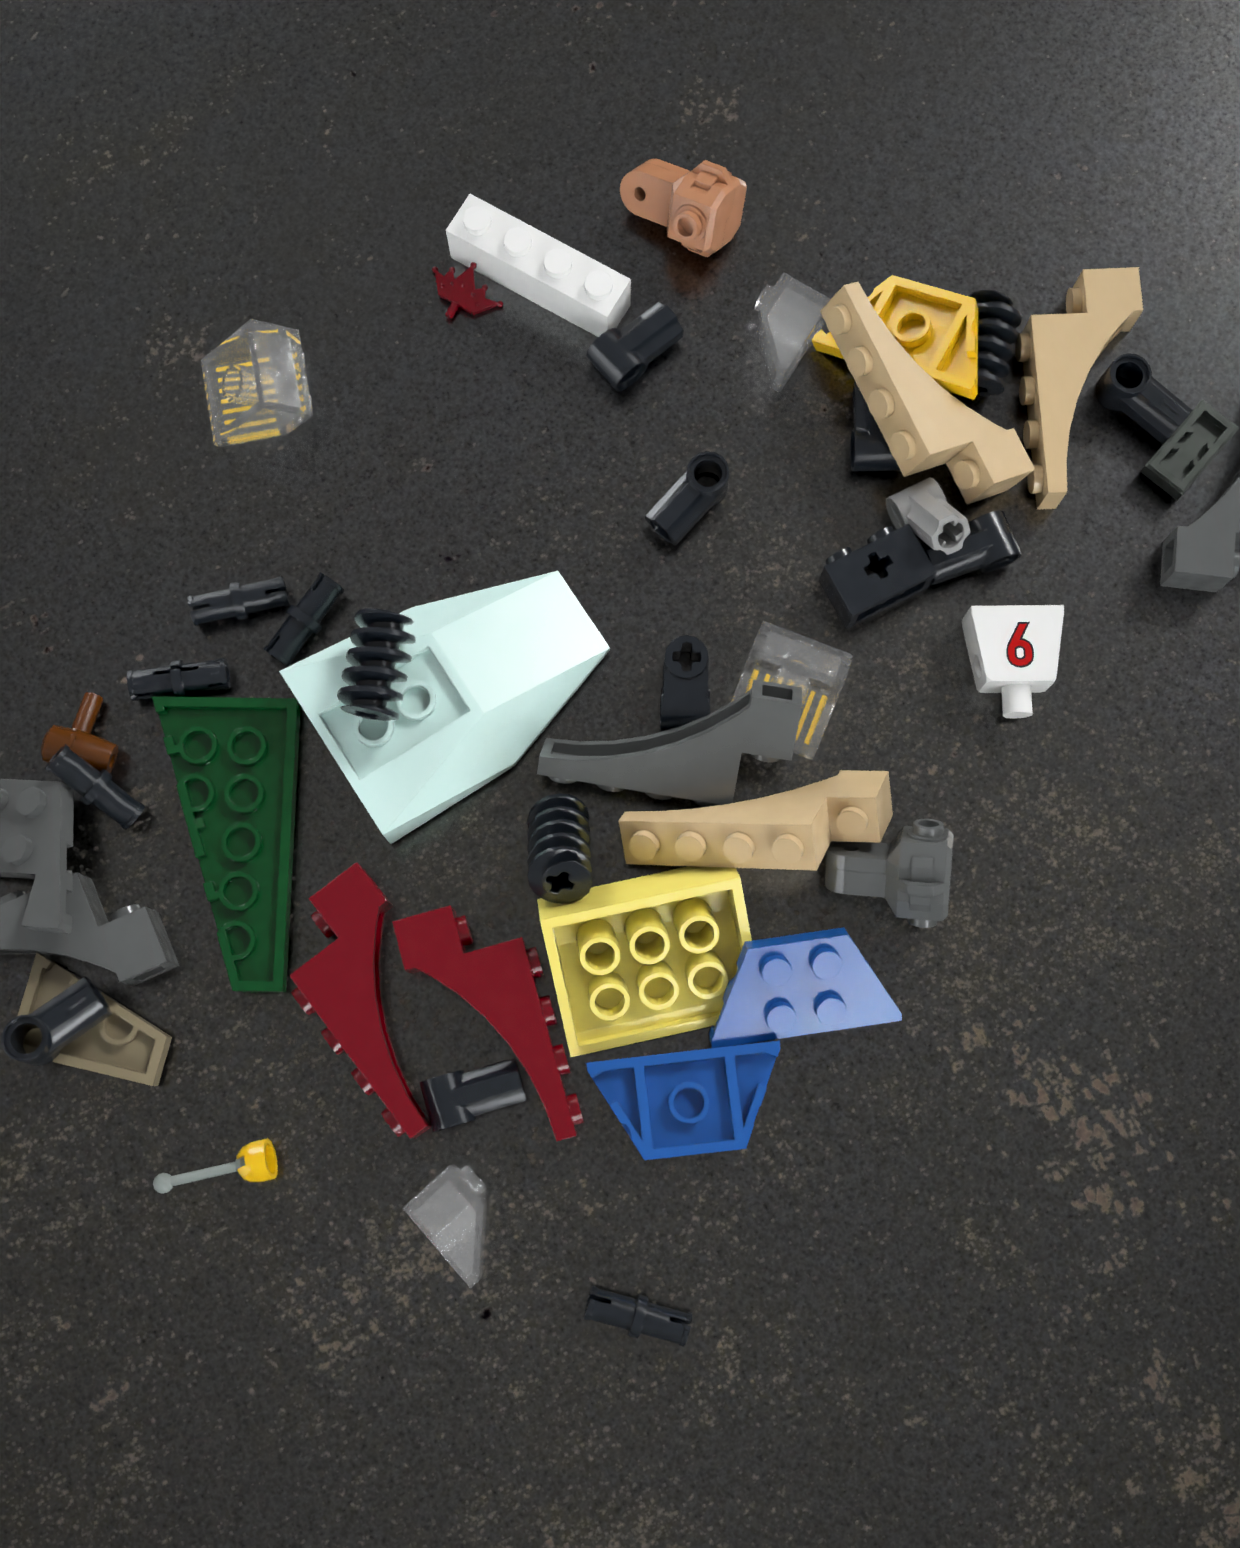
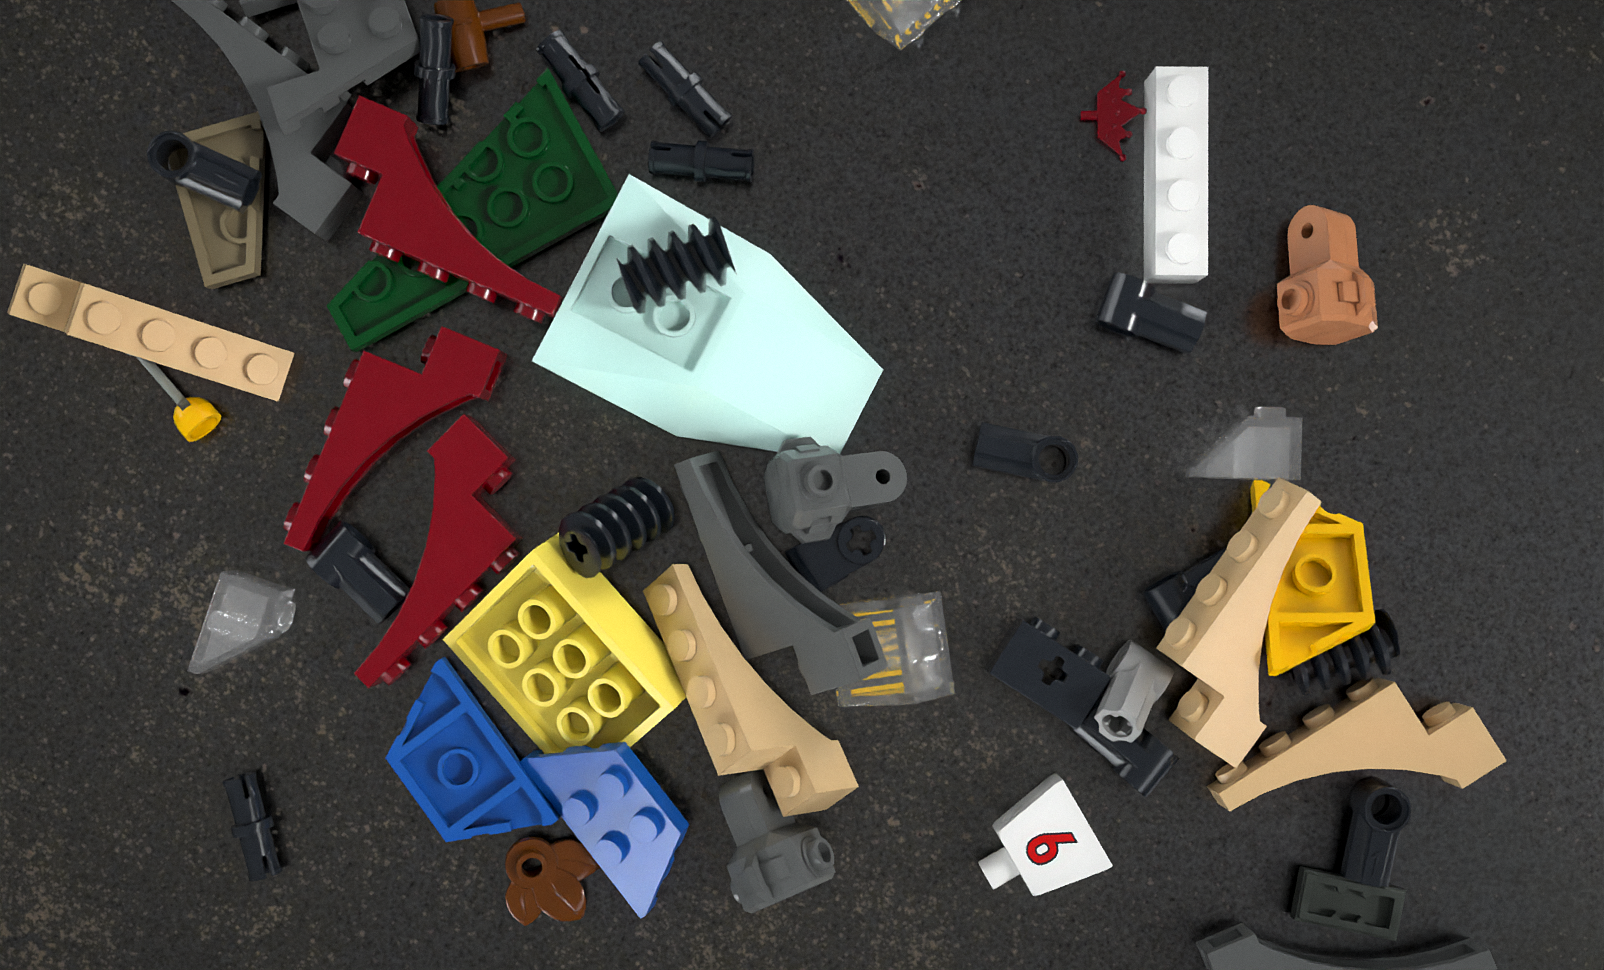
camera: 55 degrees right, 10 degrees up
none -> tan arch [7,264,295,401]
none -> dark red arch [334,95,564,324]
none -> reddish brown plate [505,837,600,926]
none -> dark grey piece [764,436,907,544]

